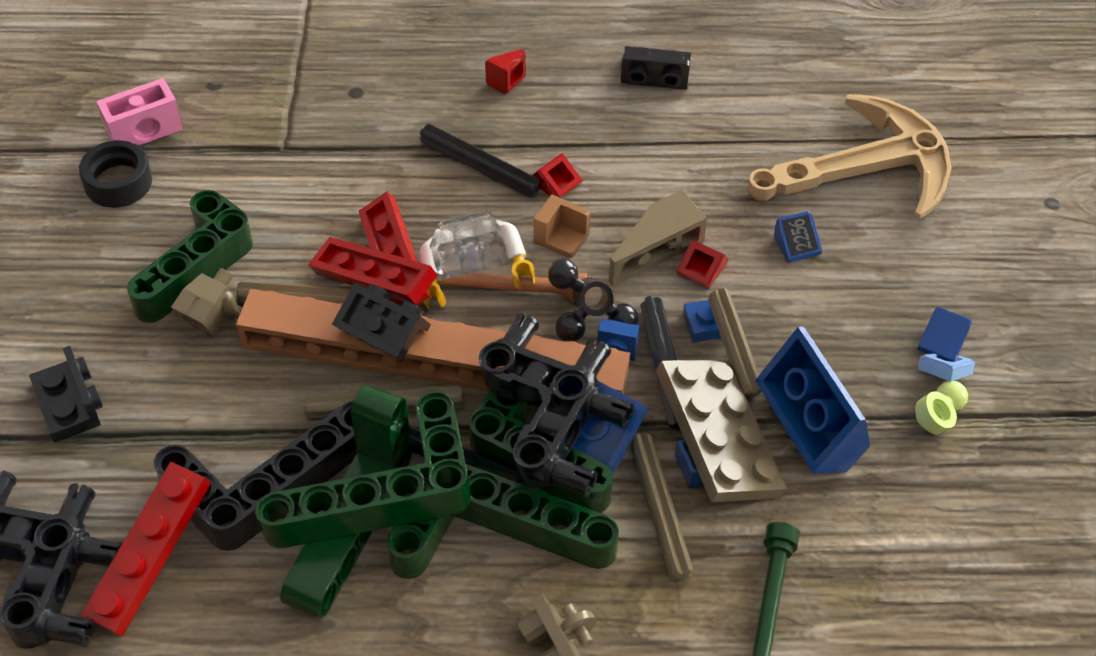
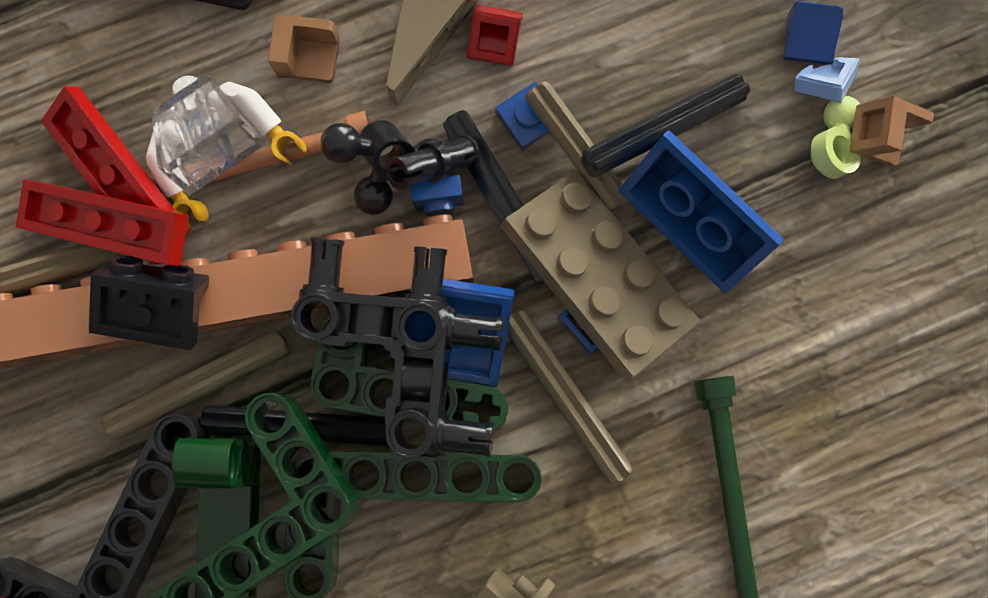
camera: 20 degrees left, 30 degrees up
none -> black pin [386,135,480,190]
none -> black axle [580,74,750,177]
none -> medium nougat panel [850,96,934,166]

